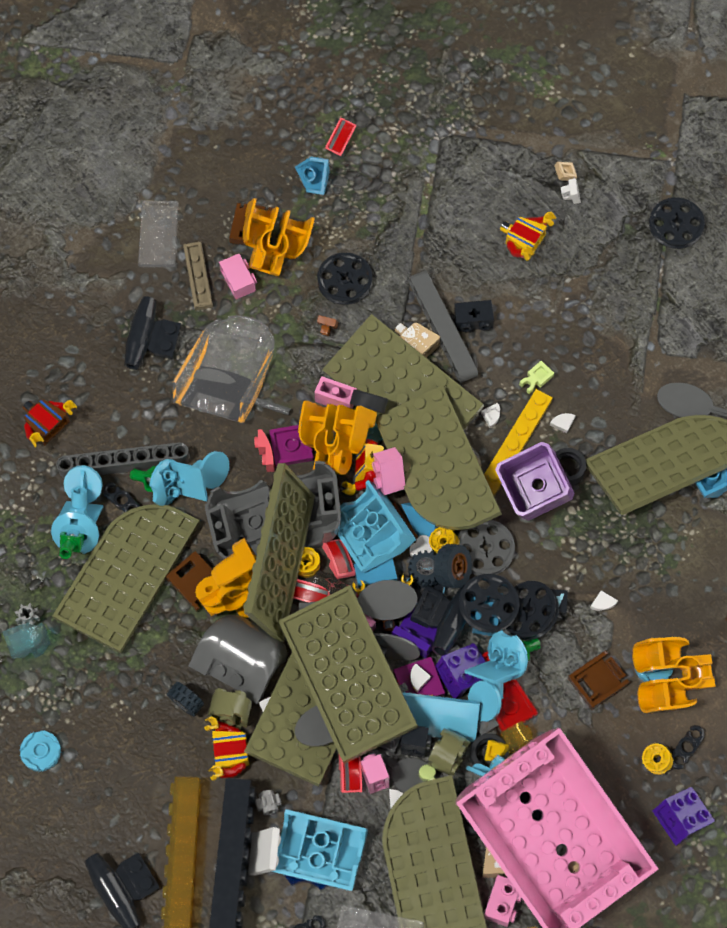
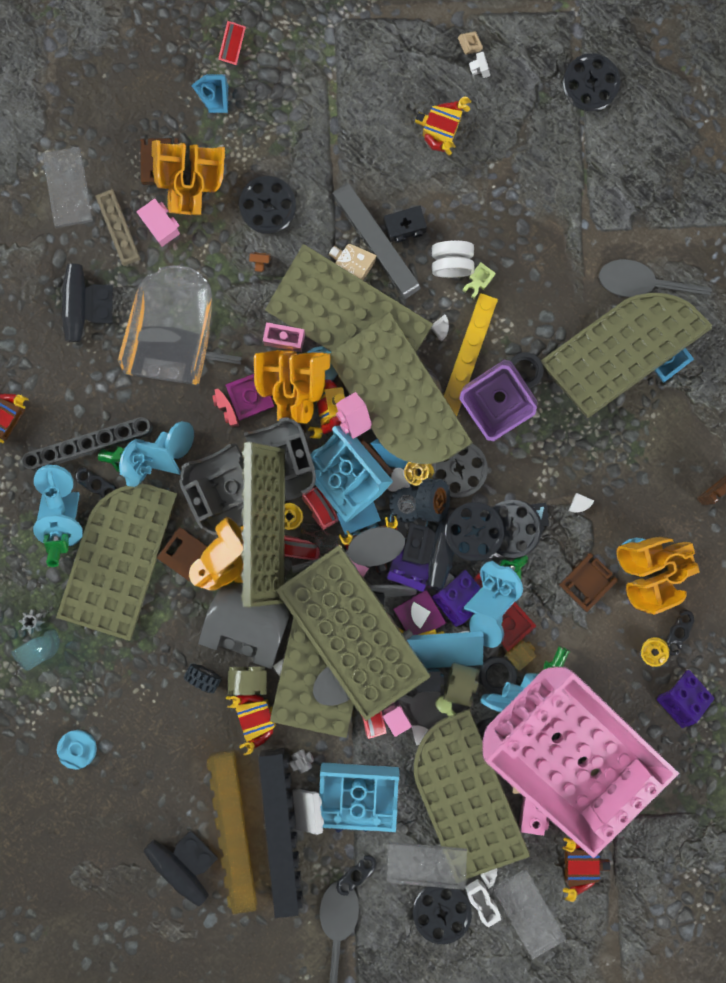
camera: 15 degrees left, 20 degrees up
black tyre [350,389,388,413] -> none
yellow tile [484,740,509,761] -> none
white tile [550,413,575,433] -> none
none -> white wheel [432,241,474,278]

